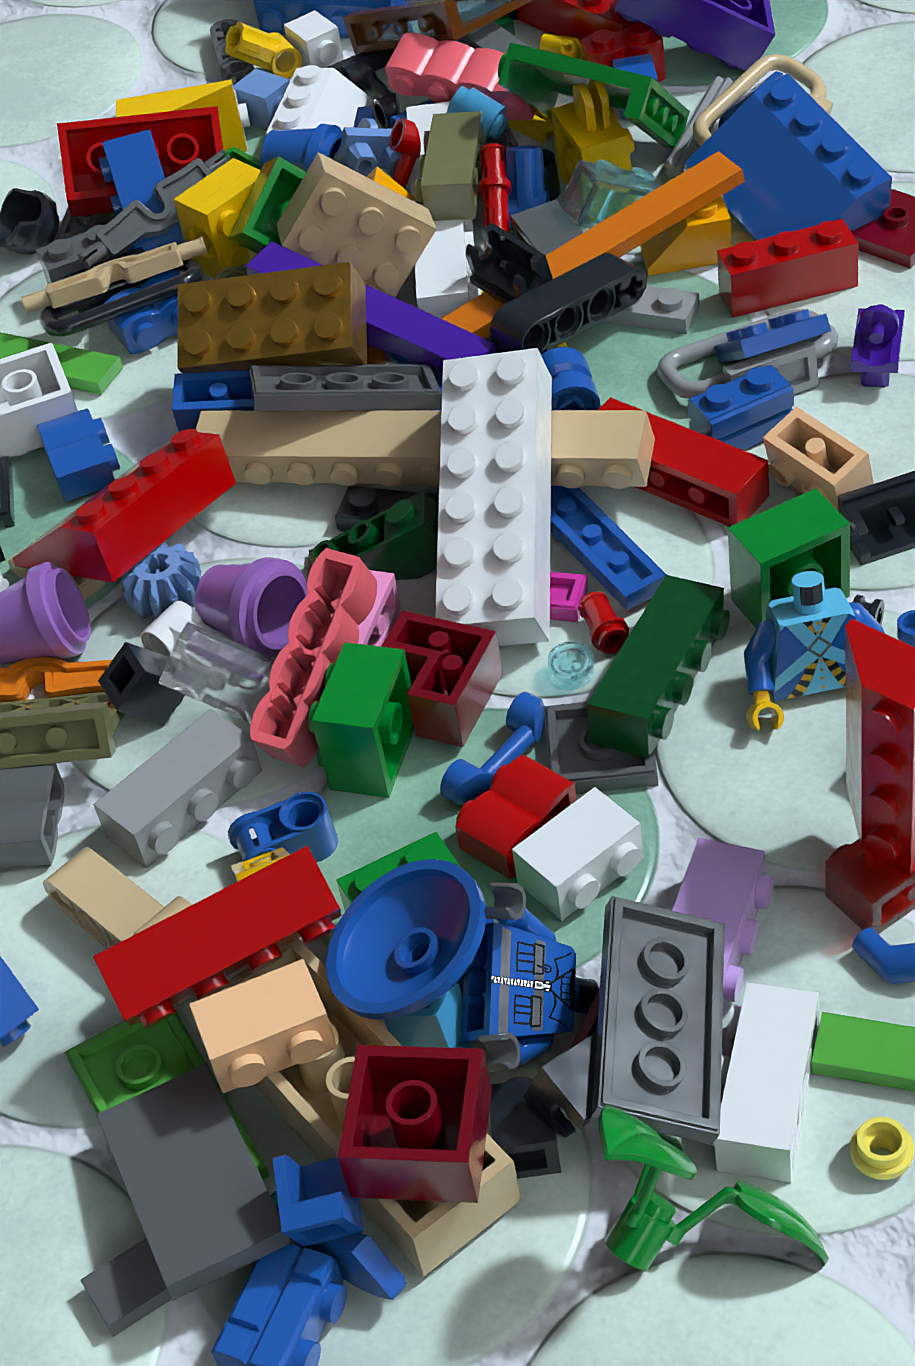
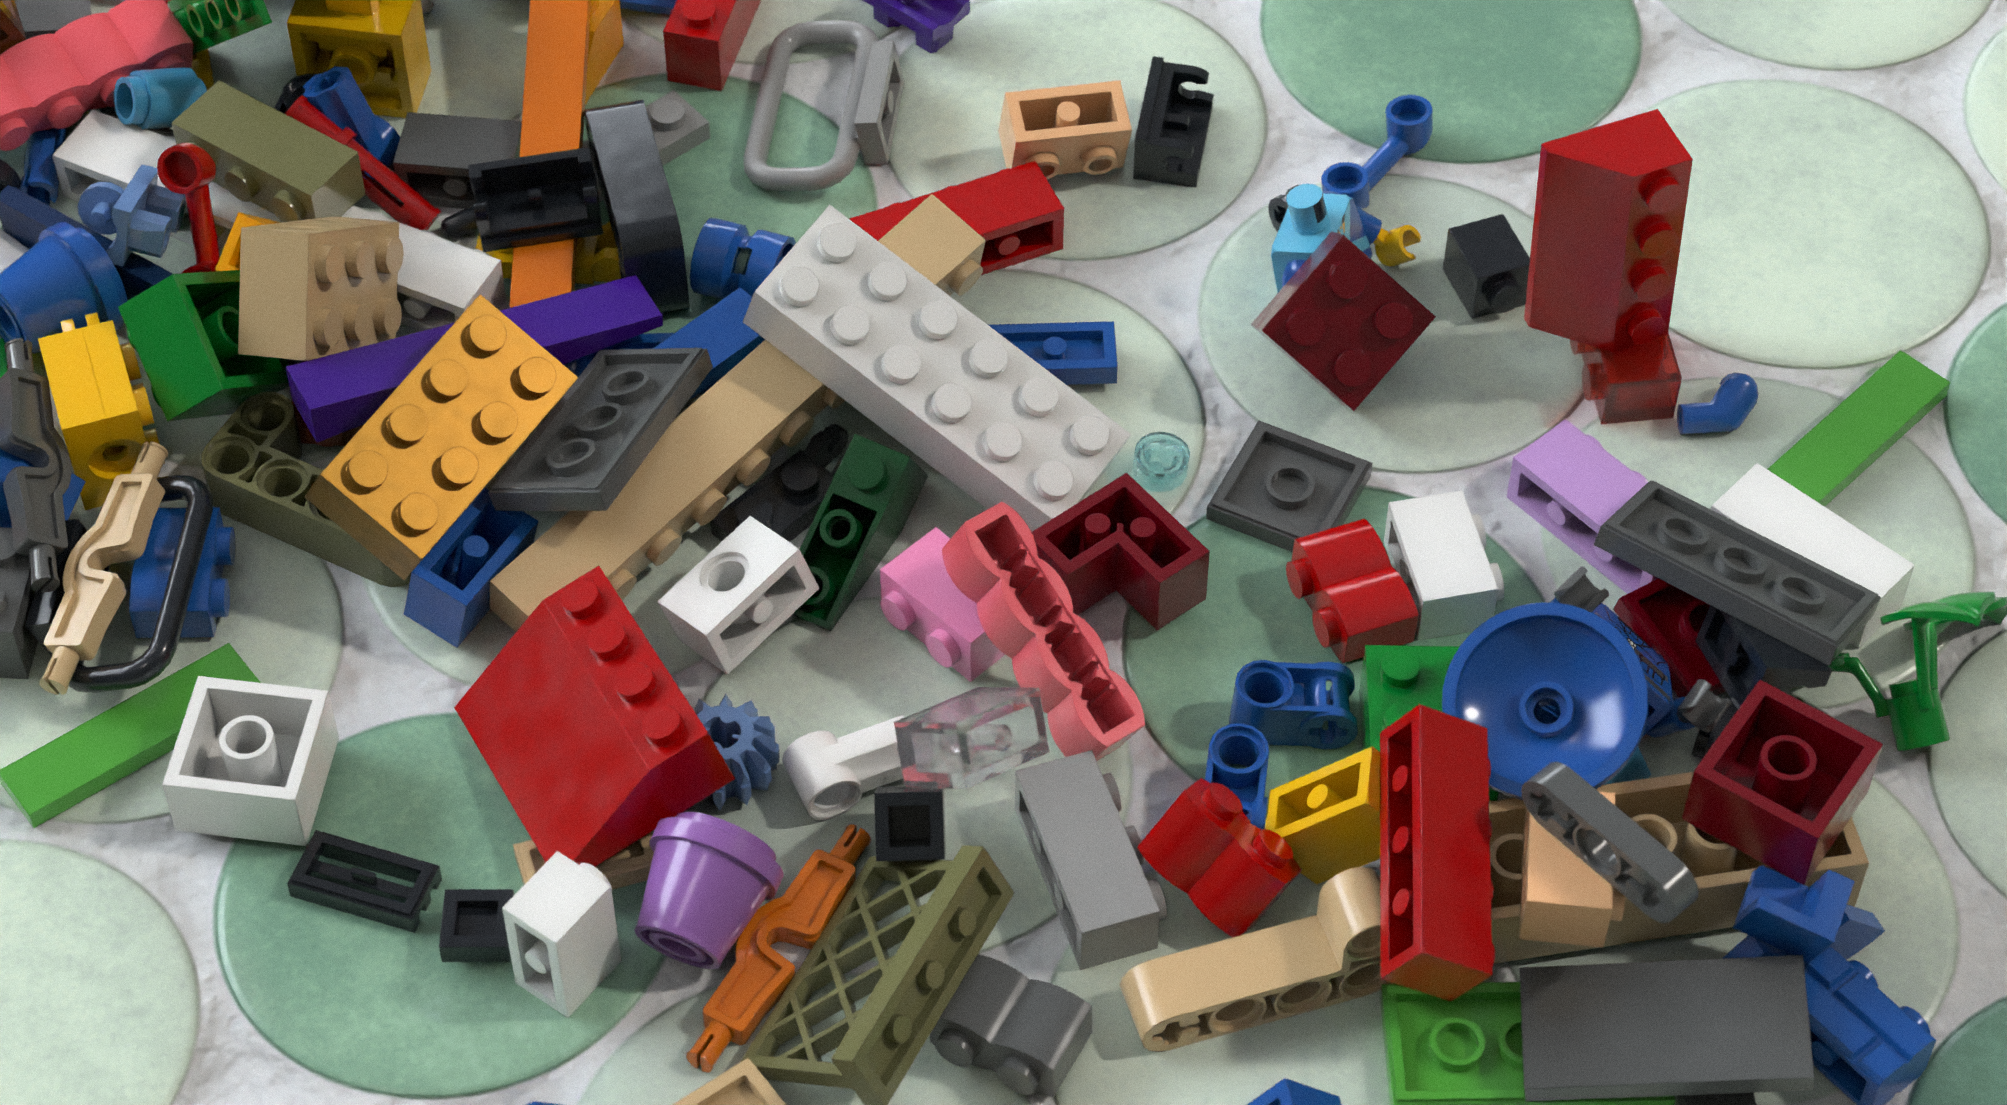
camera: 70 degrees left, 5 degrees up
blue brick [37,408,120,502] -> none
medium lavender piece [195,557,308,658] -> none
green brick [309,642,415,798] -> none
blue bar [440,692,545,806] -> none
clear light blue brick [559,159,659,229] -> none
red pin [578,592,629,654] -> none
dark green brick [587,575,730,758] -> none
blue brick [687,365,794,450] -> none
blue plate [714,309,831,363] -> none
green brick [728,489,850,628] -> none
light yellow plate [850,1117,914,1180] -> none
none -> white brick [658,516,820,675]
none -> red brick [1137,778,1302,937]
none -> blue piece [1229,660,1358,749]
none -> dark red brick [1251,231,1436,411]
none -> dark grey beam [1521,762,1699,923]

